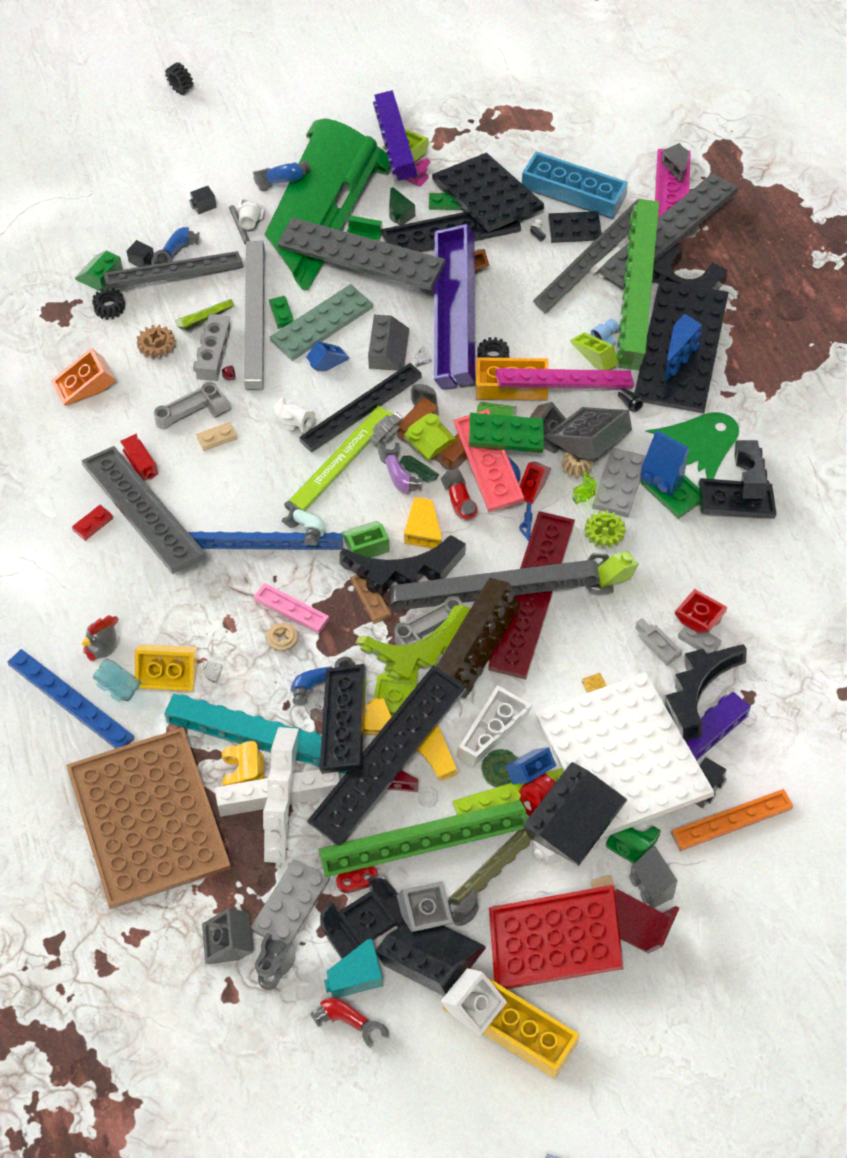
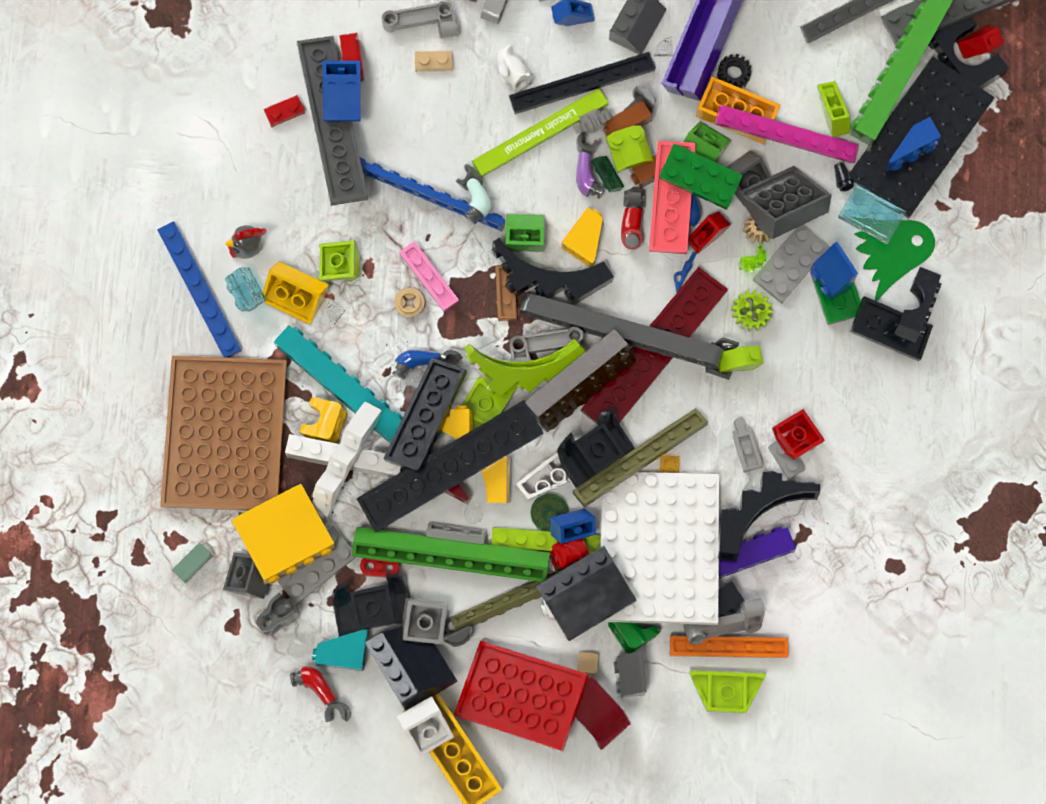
camera: 20 degrees right, 20 degrees up
light blue piece [590,318,619,346] -> none
none -> sand green slope [172,542,213,584]
none -> yellow panel [231,484,334,584]
none -> lime slope [318,240,360,282]
none -> blue slope [322,61,361,122]
none -> light grey tile [426,522,486,544]
none -> black piece [557,410,635,488]
none -> olive plate [573,408,708,508]
none -> light grey piece [683,598,765,645]
none -> lime wing [689,670,766,713]
none -> clear light blue plate [838,185,906,245]
none -> red slope [957,25,1004,59]

